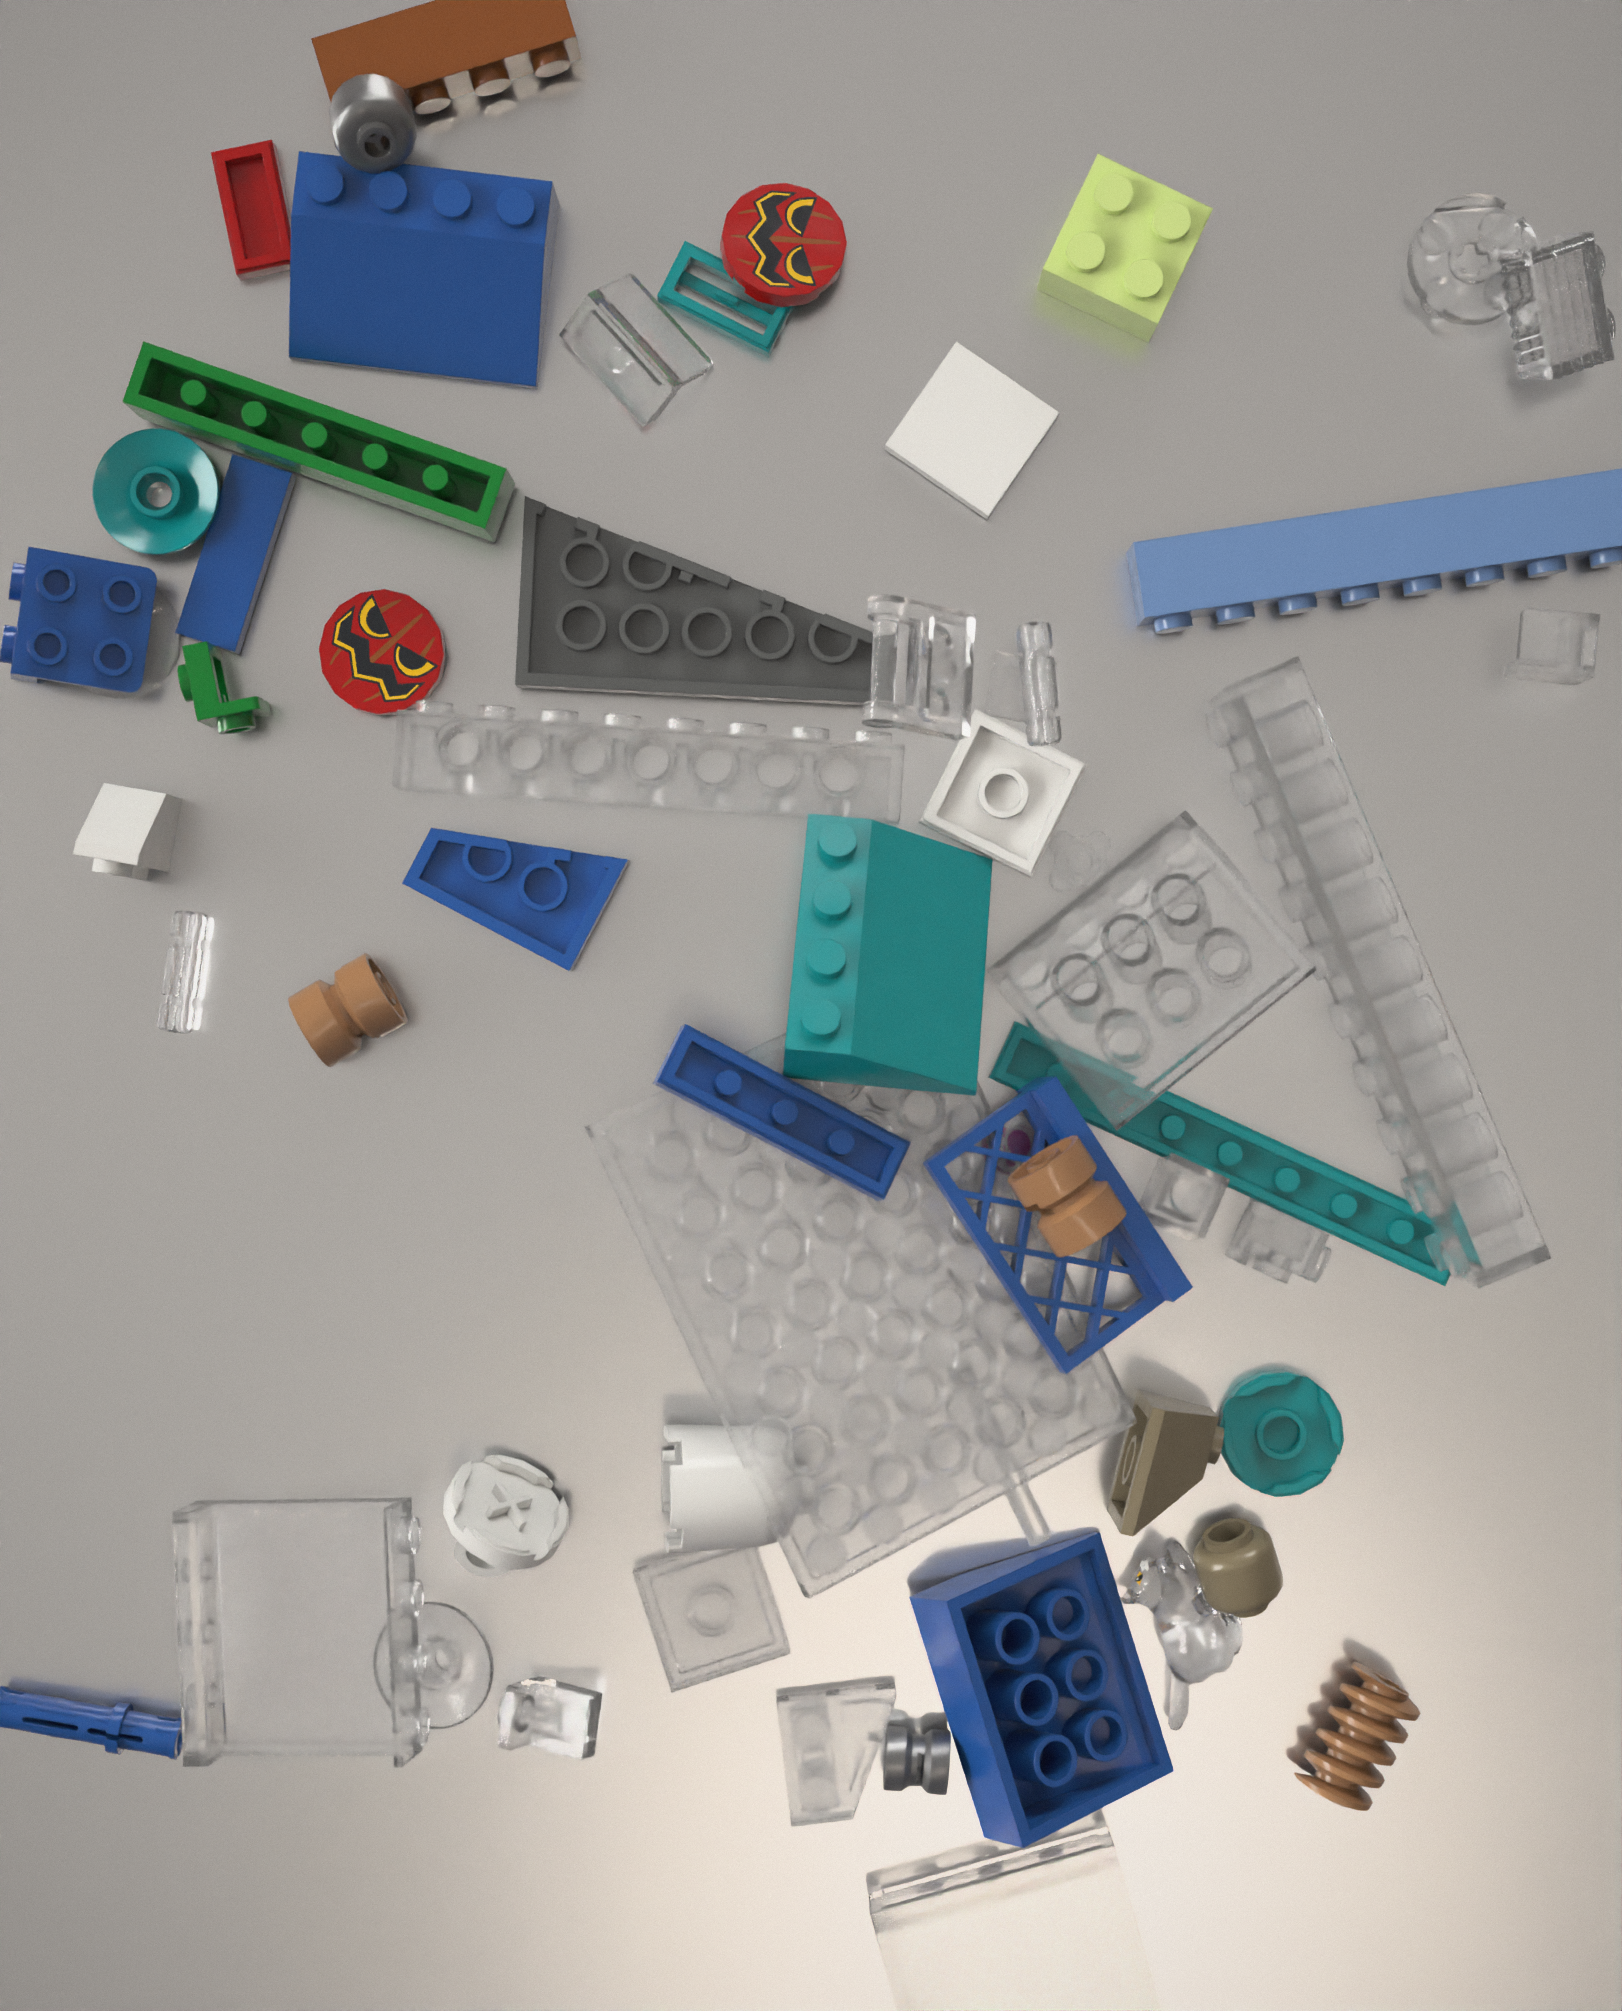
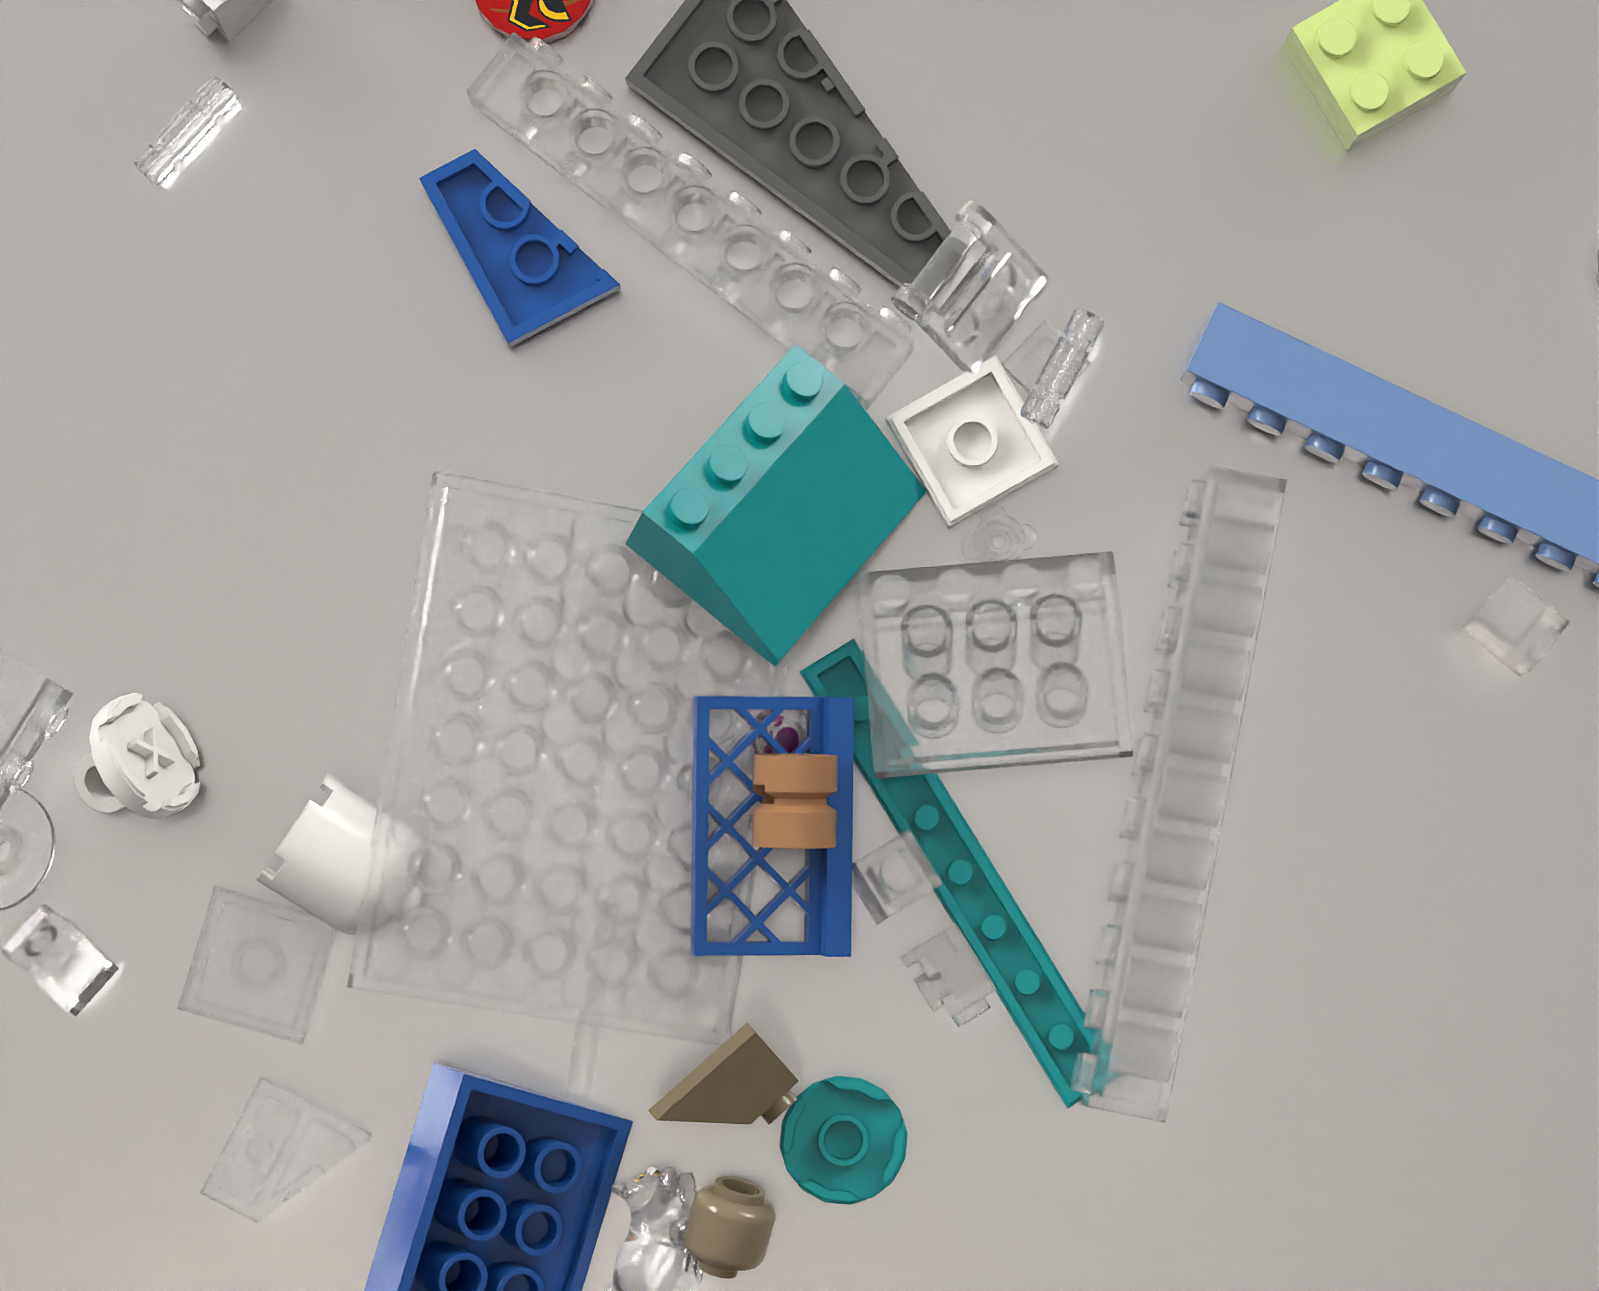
camera: 30 degrees right, 5 degrees down
medium nougat wheel [288,953,408,1067] -> none
blue tile [653,1024,911,1201] -> none
flat silver wheel [883,1725,951,1795] -> none
white tile [885,341,1060,520] -> none

